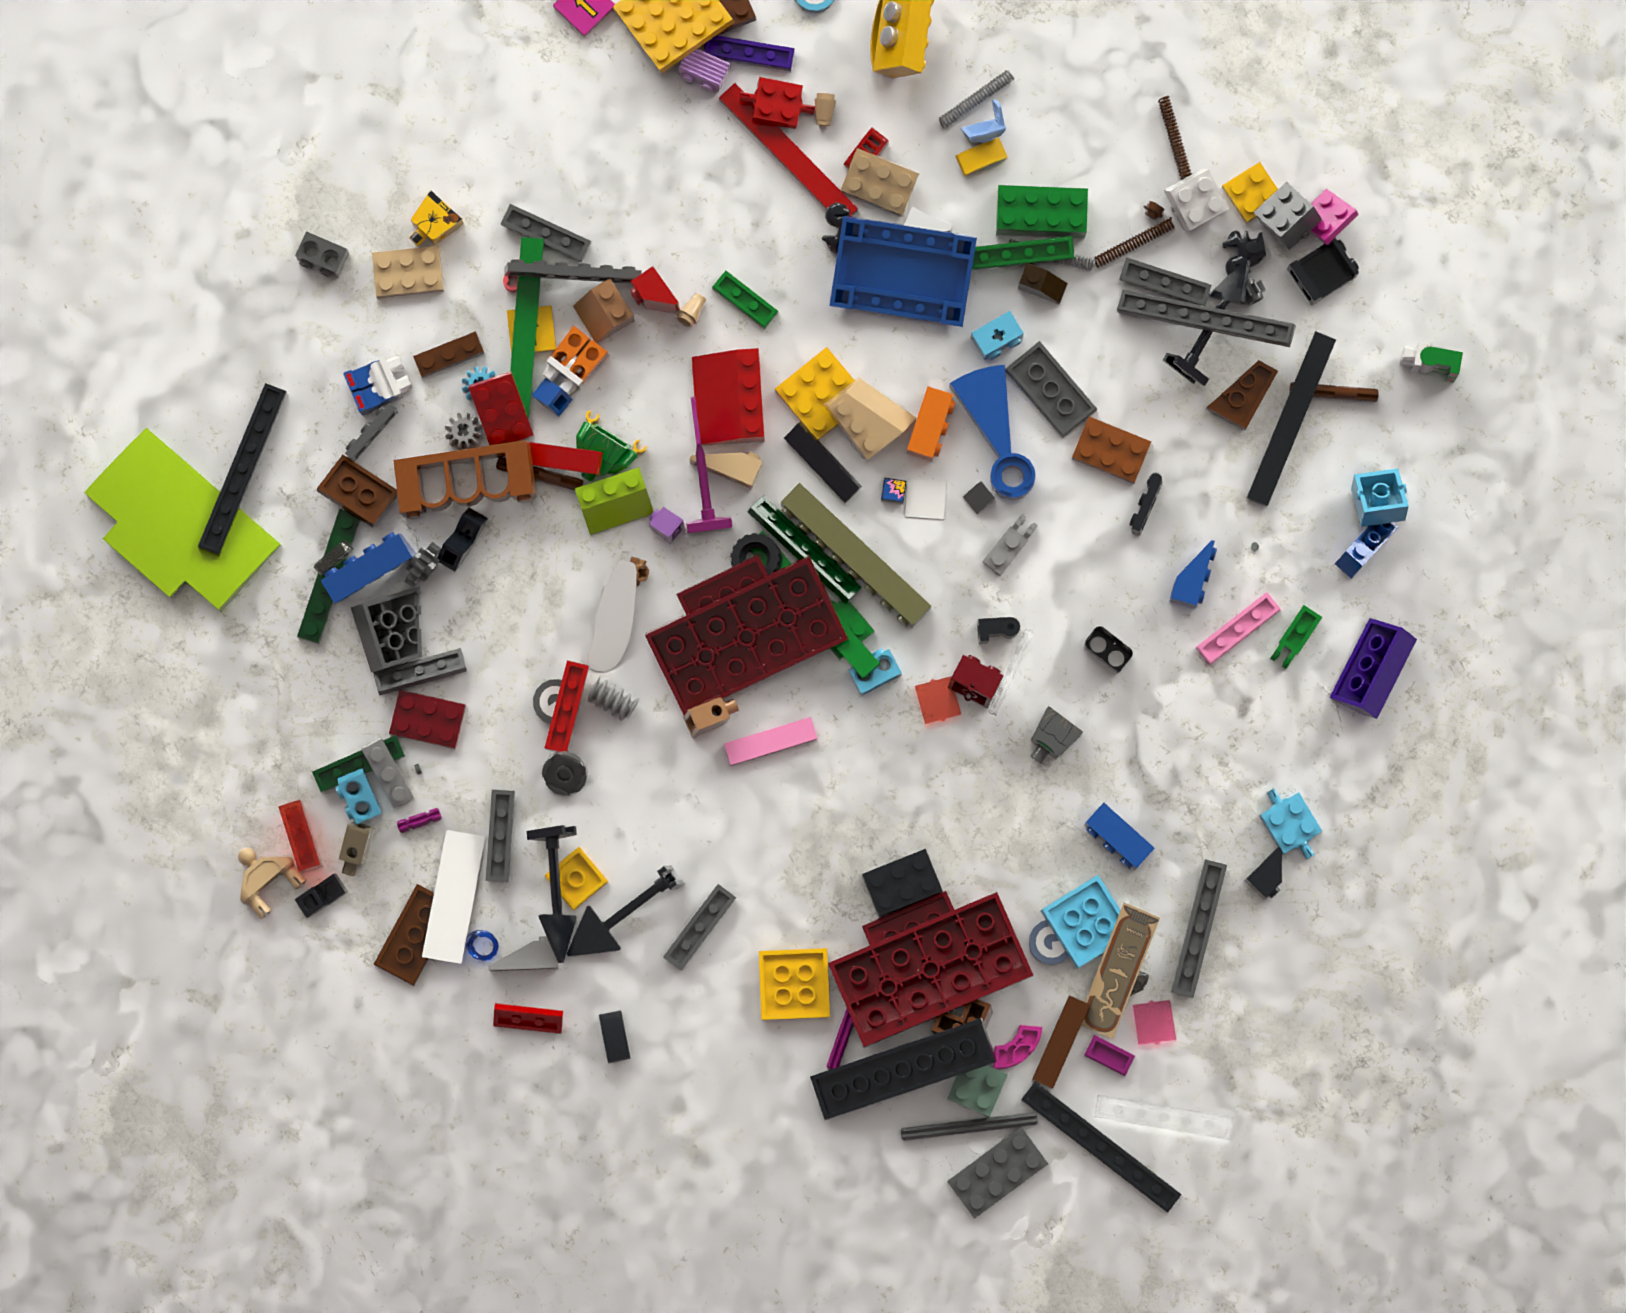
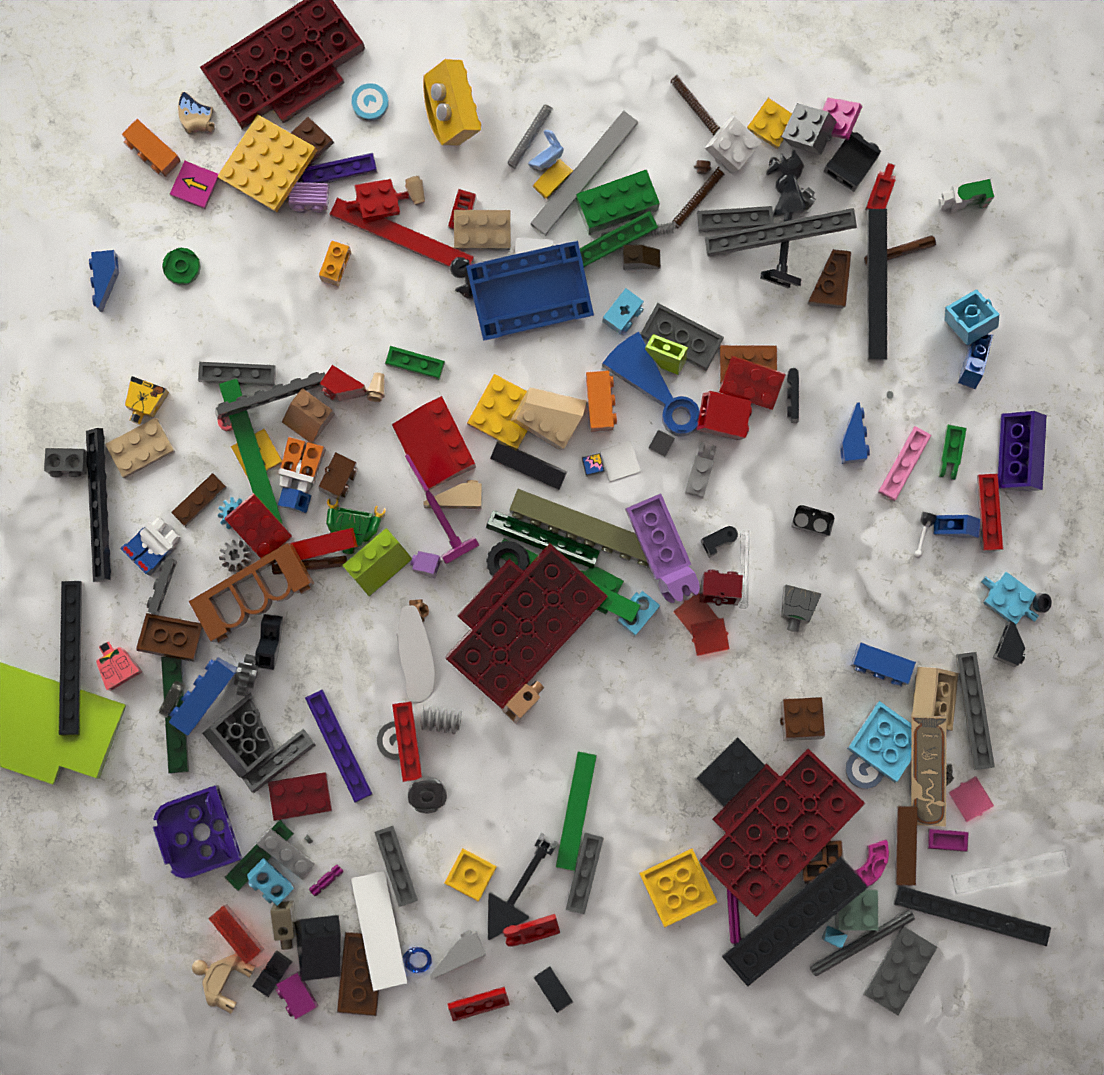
camera: 25 degrees left, 0 degrees up
black piece [526,825,577,963] -> none
bright pink tile [724,717,817,766] -> none
none -> black plate [86,428,111,582]
none -> blue slope [89,250,119,312]
none -> coral torso [96,642,142,691]
none -> dark purple piece [153,785,243,879]
none -> green tile [162,247,201,286]
none -> magenta brick [276,971,319,1020]
none -> black slope [294,915,341,982]
none -> dark purple tile [305,689,373,803]
none -> reddish brown brick [318,452,358,501]
none -> light orange brick [319,240,351,287]
none -> red hinge [503,914,560,947]
none -> light grey tile [531,110,638,236]
none -> green tile [556,751,597,871]
none -> medium lavender hinge [625,493,700,603]
none -> lime slope [645,334,688,375]
none -> clear red piece [690,618,730,656]
none -> red brick [697,391,752,440]
none -> red plate [719,356,786,410]
none -> reddish brown brick [780,697,825,741]
none -> medium azure slope [821,926,848,948]
none -> red hinge [865,163,896,211]
none -> tan slope [911,667,959,731]
none -> hinge [914,512,937,558]
none -> blue slope [934,515,981,538]
none -> red plate [977,474,1003,551]
none -> black tile [1033,593,1052,613]

